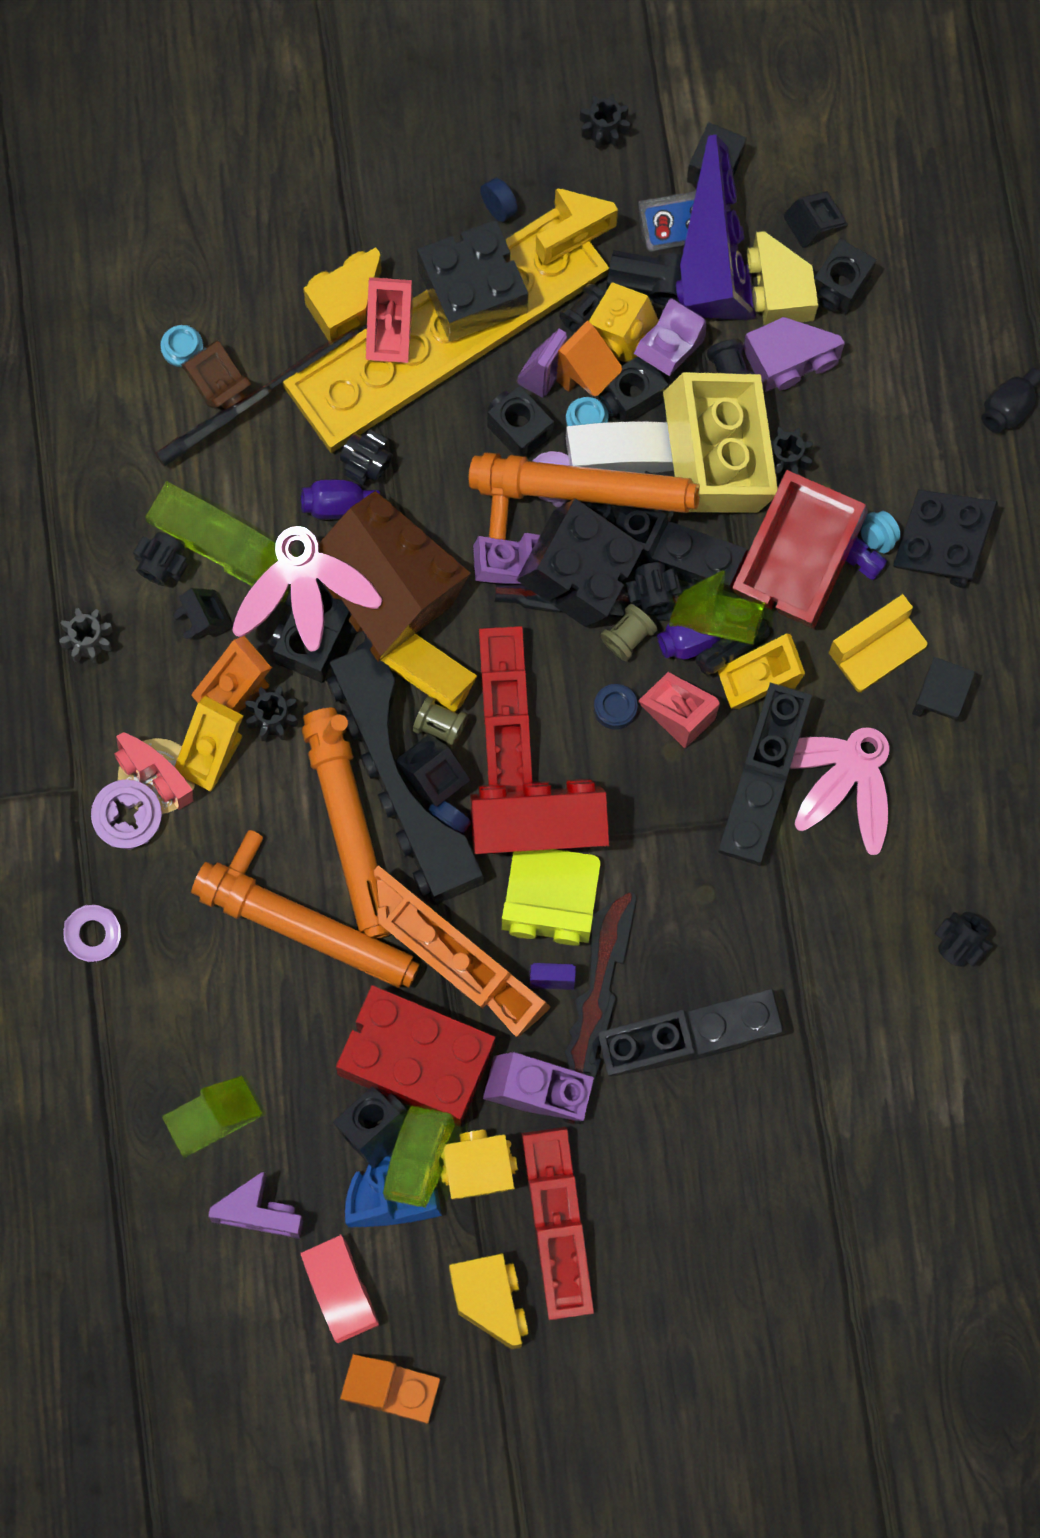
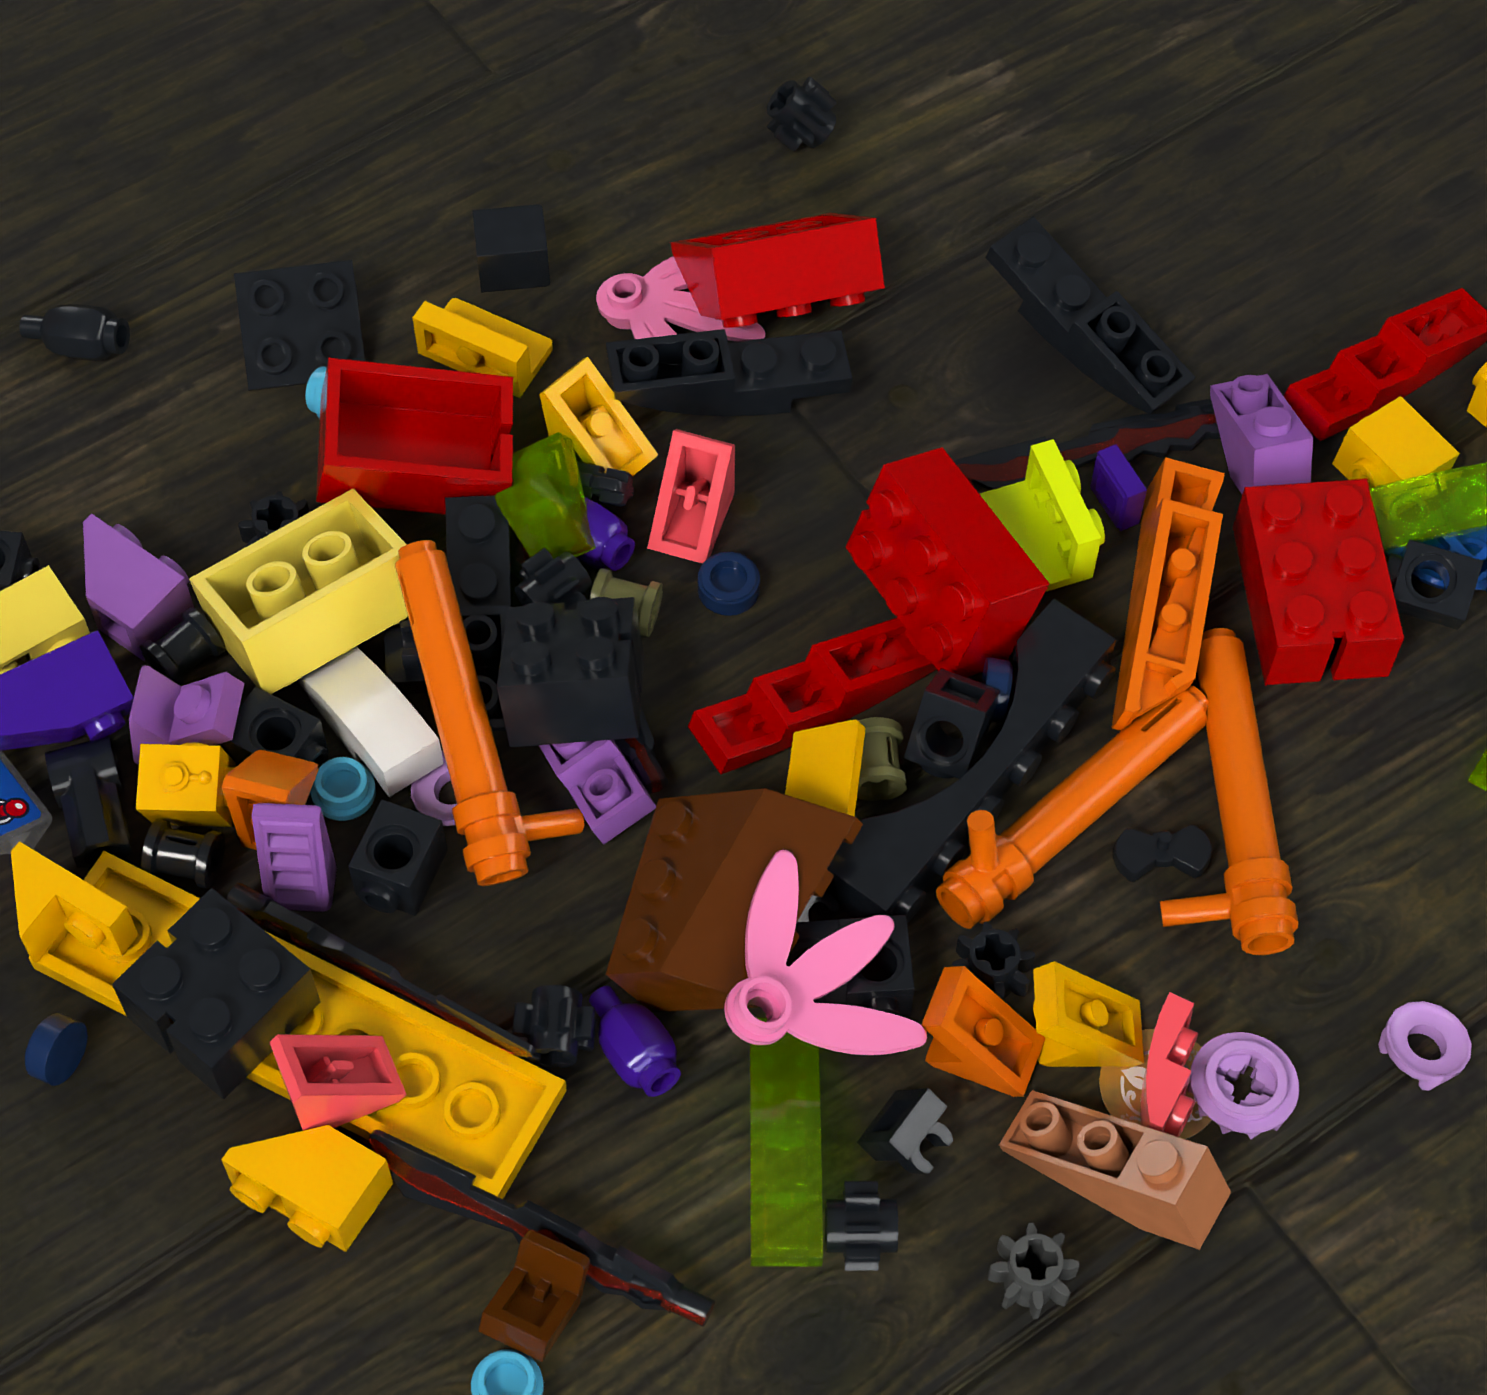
camera: 115 degrees left, 15 degrees down
none -> black sword [227,883,536,1057]
none -> red slope [671,213,885,328]
none -> nougat slope [999,1090,1231,1250]
none -> black piece [1112,824,1212,882]

